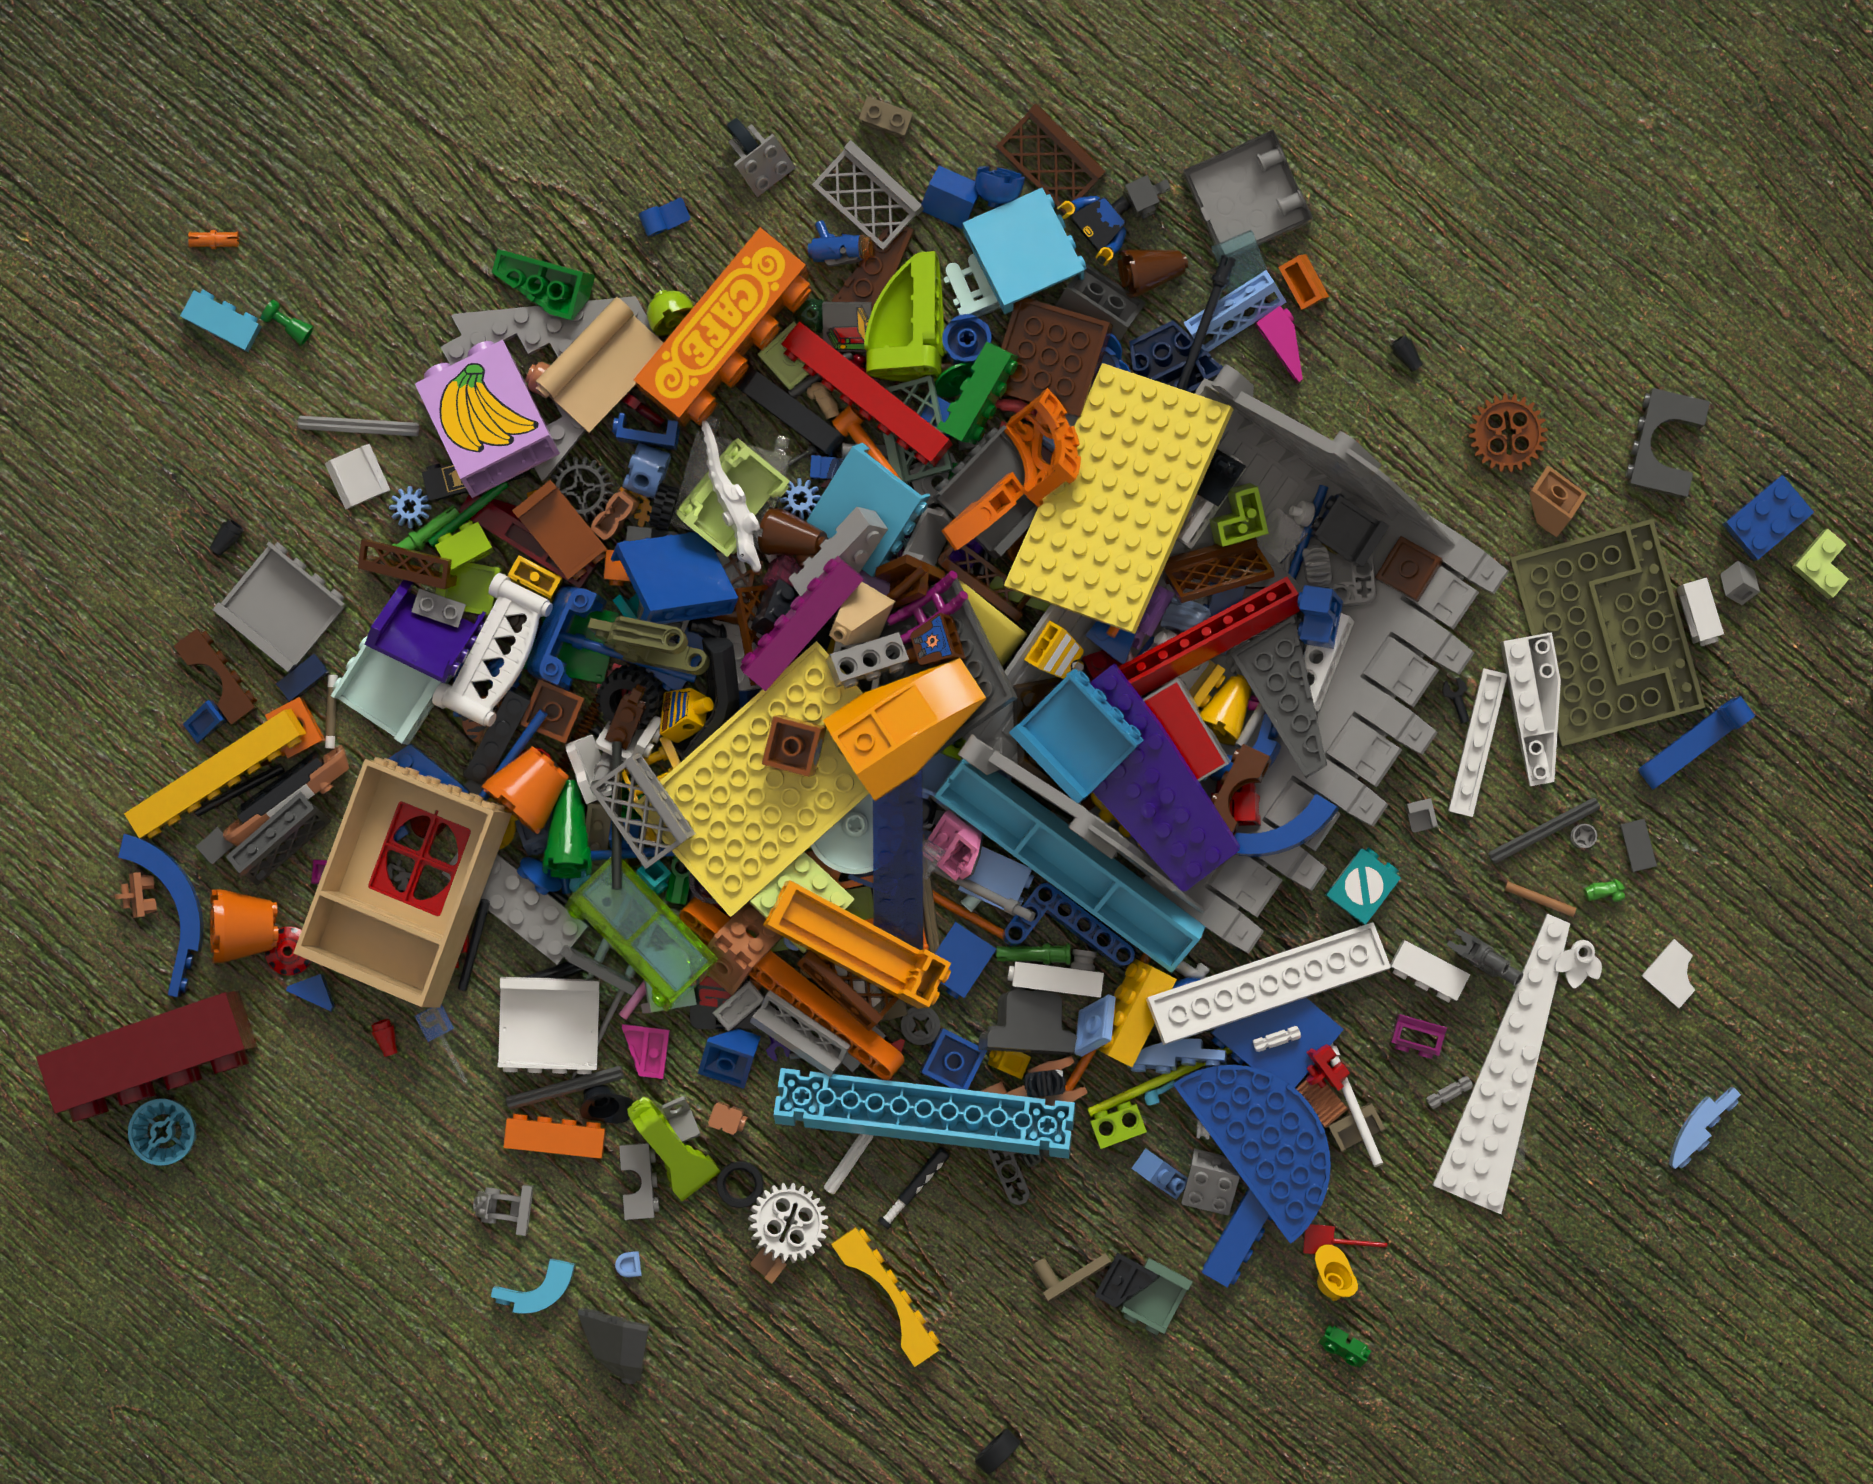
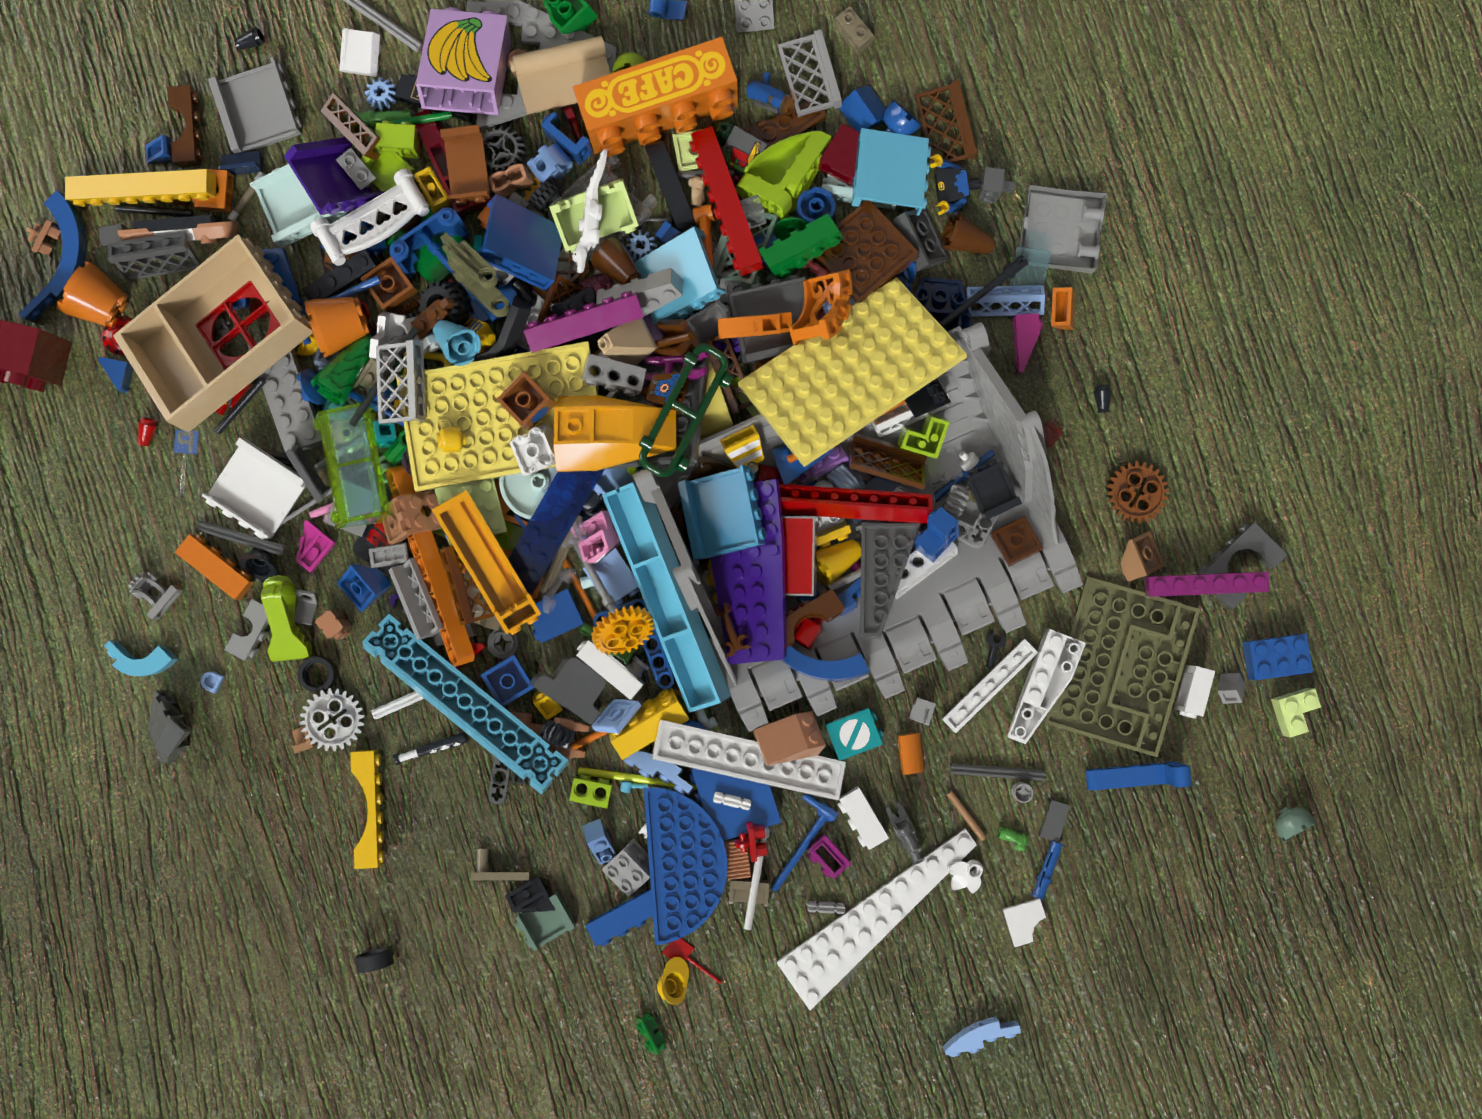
camera: 35 degrees right, 0 degrees up
none -> medium azure cone [433,320,481,366]
none -> yellow head [437,427,466,453]
none -> white slope [509,424,556,477]
none -> clear bar [542,567,576,614]
none -> light orange gear [591,606,655,656]
none -> dark green bar [638,344,734,477]
none -> reddish brown bar [714,603,752,657]
none -> clear panel [740,195,766,229]
none -> nougat slope [754,711,826,766]
none -> blue bar [771,793,838,892]
none -> dark red slope [818,124,859,186]
none -> orange brick [897,732,925,775]
none -> blue pin [1032,840,1063,900]
none -> clear red tile [1043,420,1063,447]
none -> magenta brick [1145,571,1269,597]

